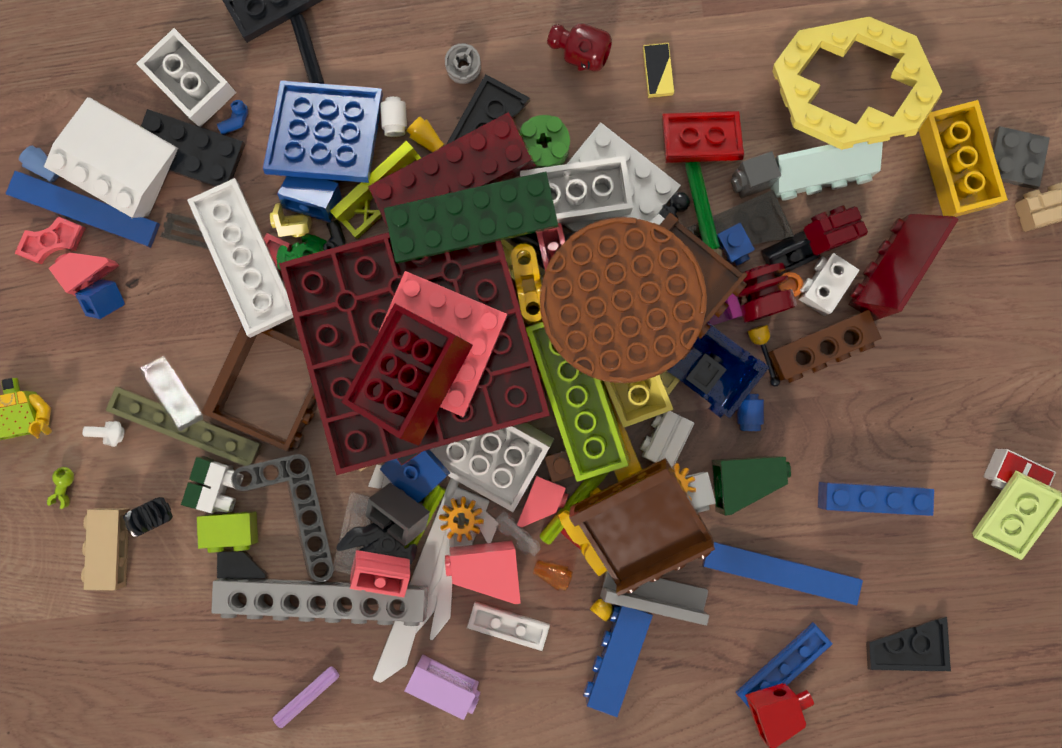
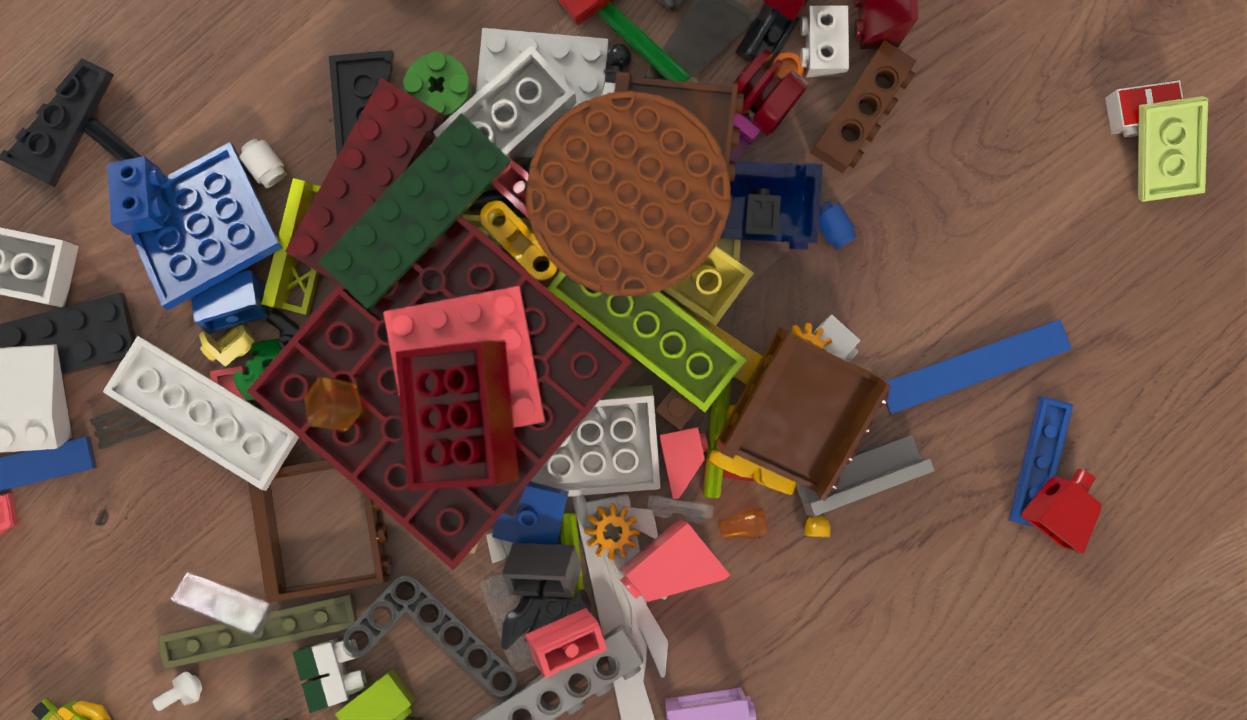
camera: 40 degrees left, 0 degrees up
coral slope [48,253,119,296] -> none
blue panel [75,279,125,319] -> none
blue arm [217,100,248,135] -> none
yellow cone [407,116,445,153] -> none
light grey wheel [445,43,481,84] -> none
white tile [467,601,550,651] -> none
blue brick [583,605,653,717] -> none
white brick [640,411,694,468] -> none
dark green slope [712,456,791,516] -> none
blue bracket [717,223,755,266] -> none
hinge [747,325,780,387] -> none
blue brick [818,482,934,516] -> none
black wing [866,617,951,671] -> none
none -> blue brick [107,156,166,235]
none -> clear orange panel [304,377,362,431]

